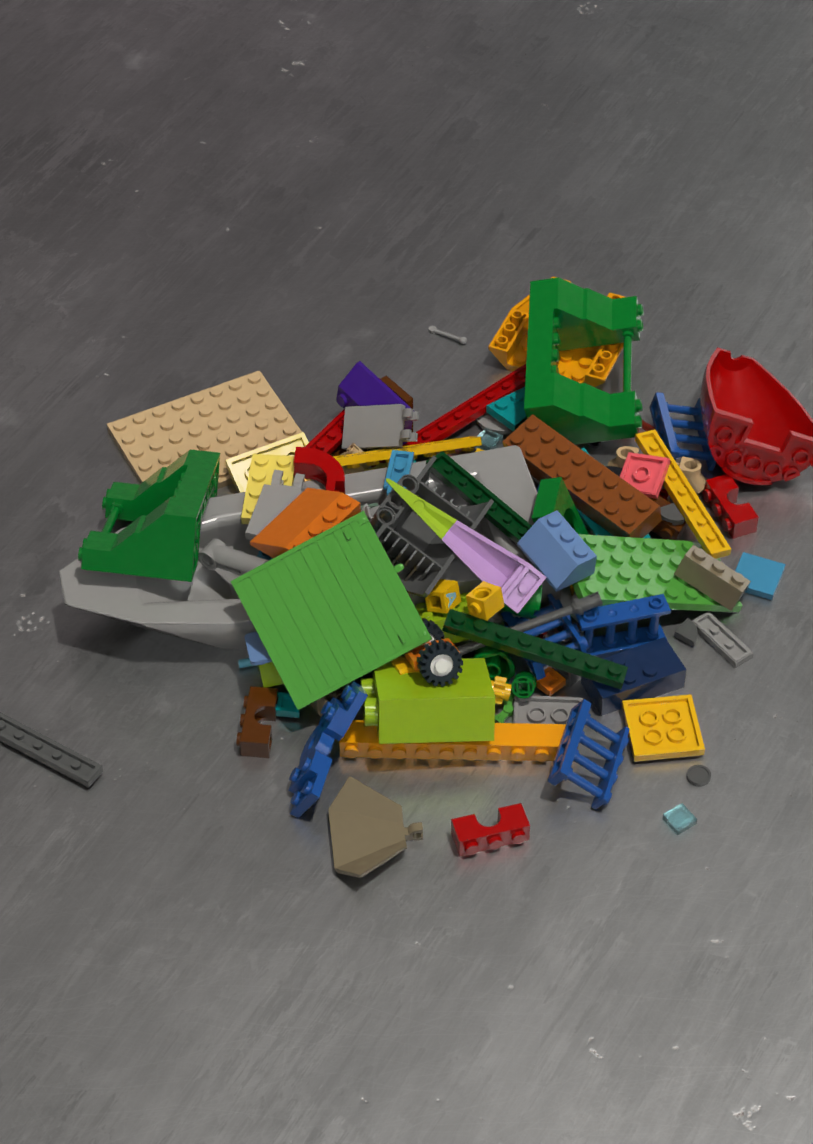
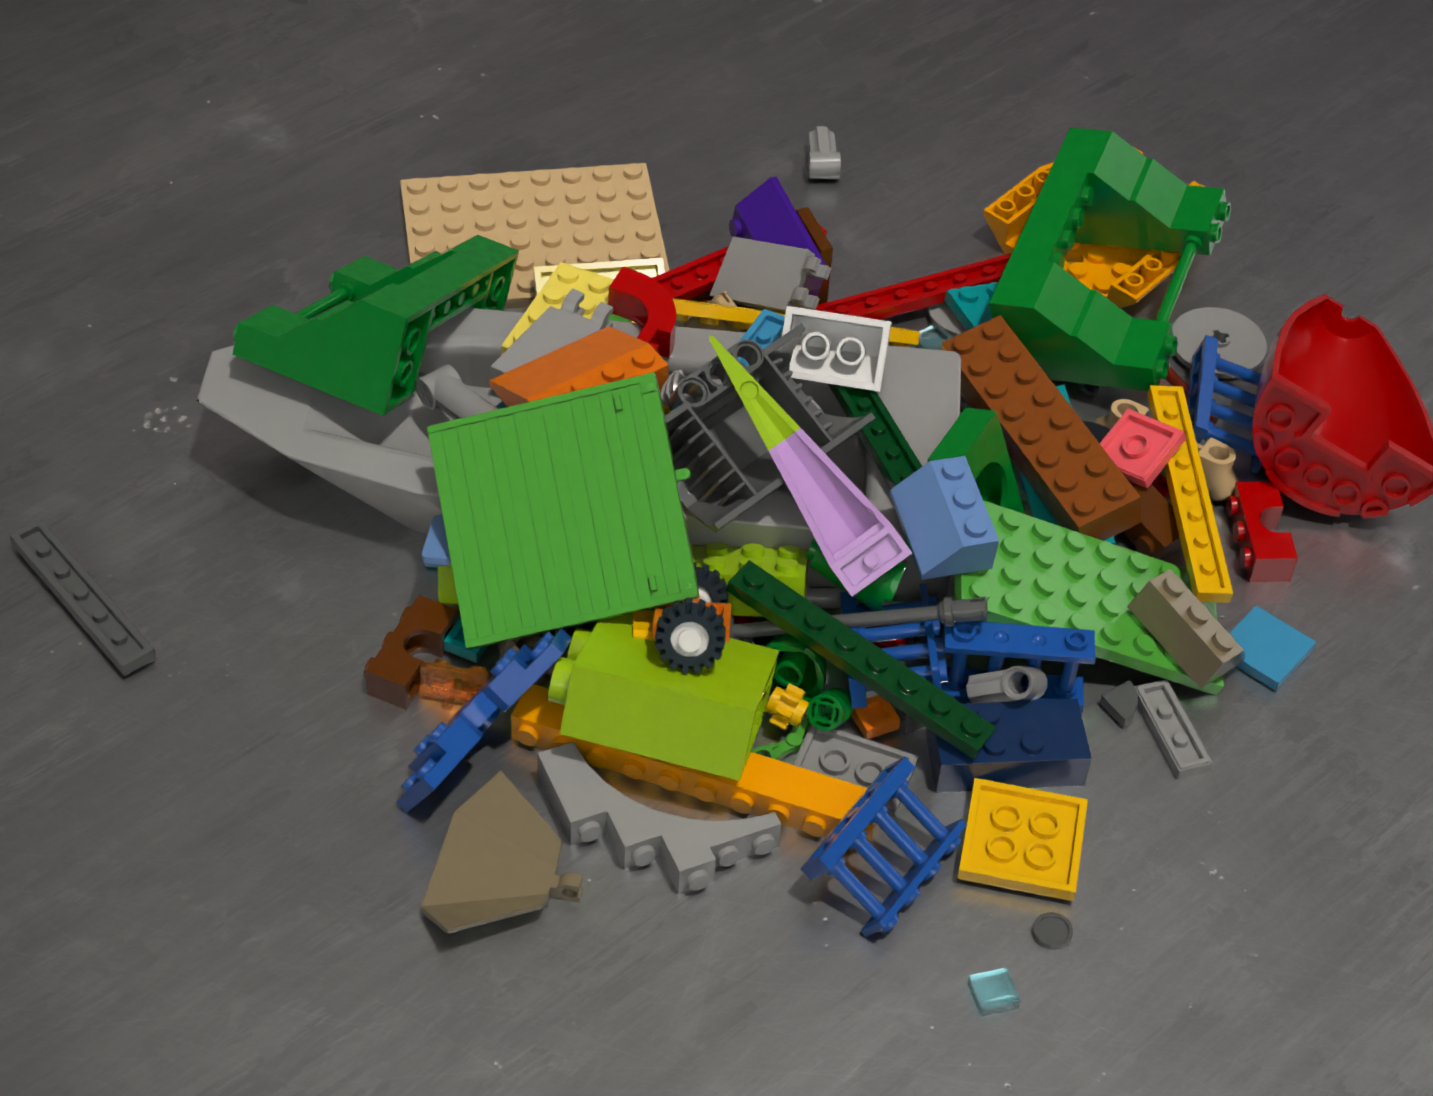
camera: 15 degrees right, 0 degrees up
yellow brick [425,579,461,614] -> none
light grey hinge [428,326,467,344] -> none
red arch [451,803,530,857] -> none
yellow brick [466,581,504,621] -> none
dark grey tile [660,503,685,525] -> none
none -> clear orange hips [419,659,489,711]
none -> light grey arch [537,742,781,894]
none -> white slope [782,306,892,392]
none -> light grey piece [808,126,841,180]
none -> light grey piece [966,666,1047,703]
none -> light grey piece [1172,307,1267,379]

